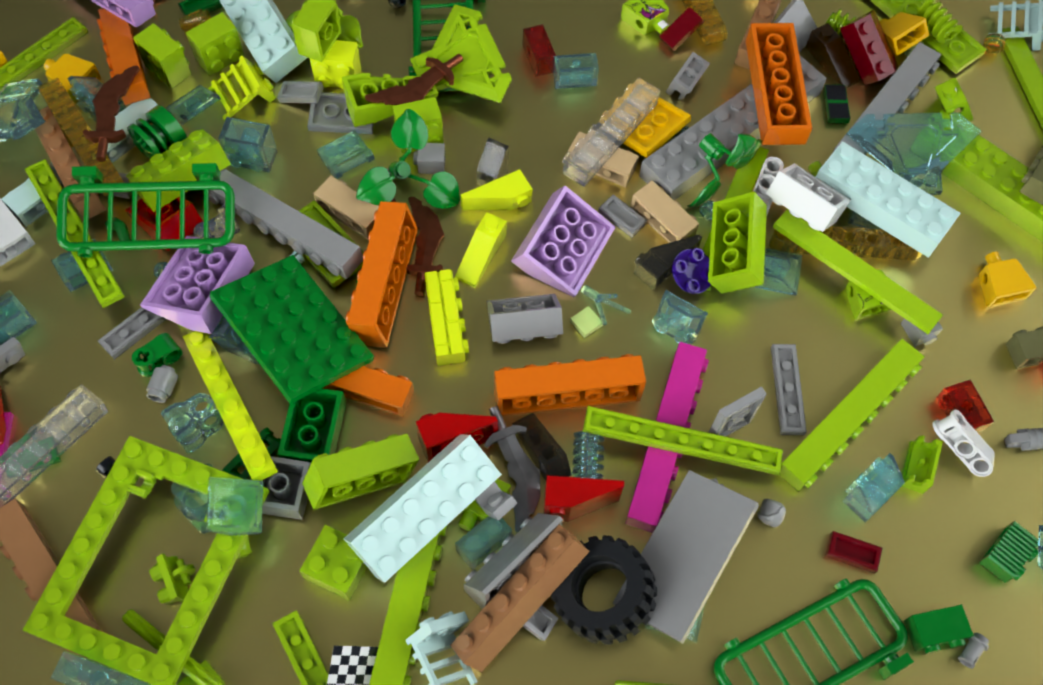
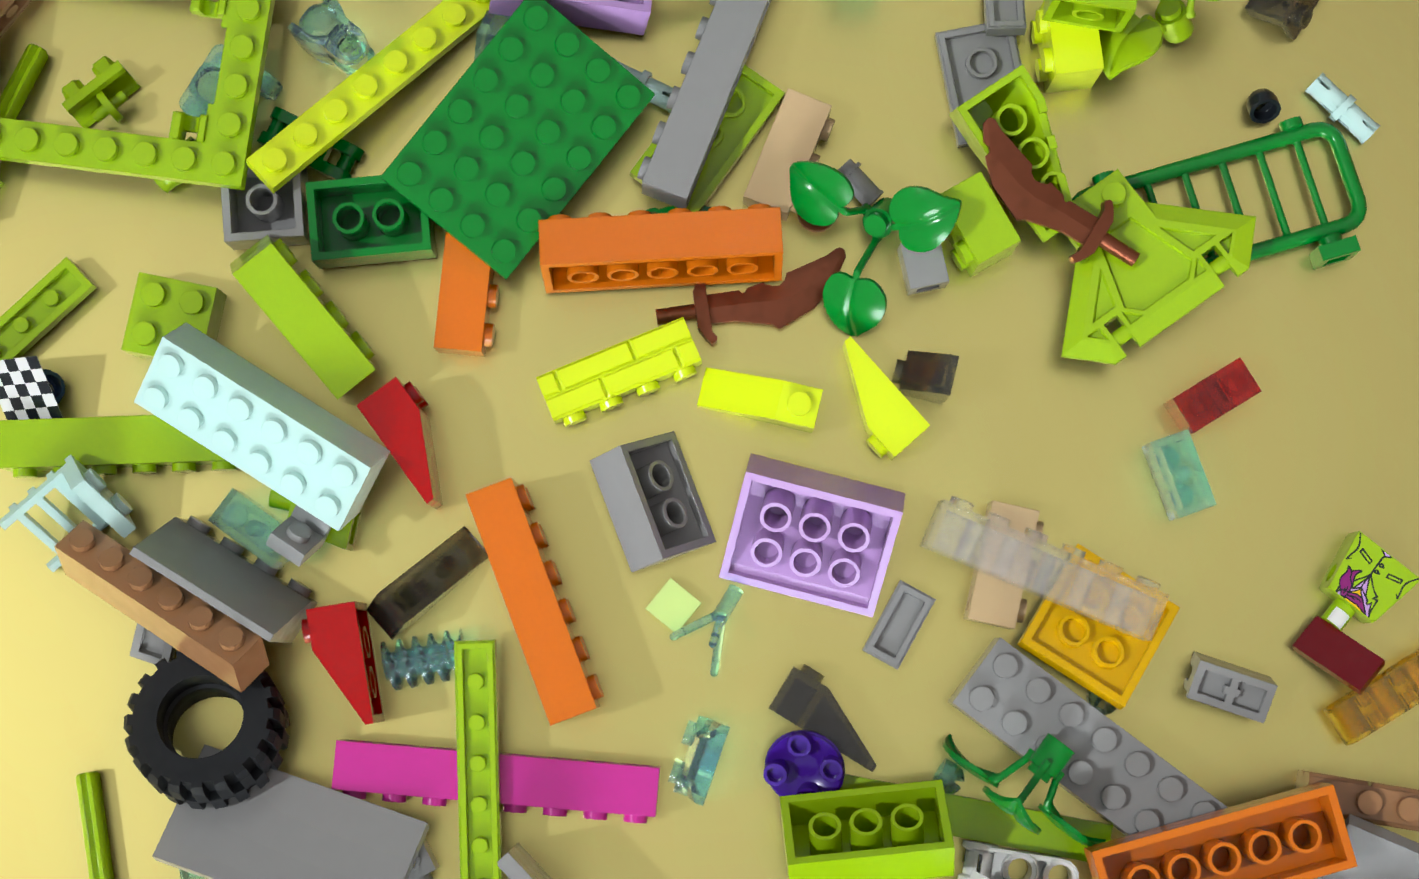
camera: 80 degrees right, 20 degrees up
clear light blue slope [206,477,263,536] -> none
clear light blue plate [317,130,375,179] -> none
flat silver sword [485,406,540,532] -> none
tan brick [630,181,699,250] -> none

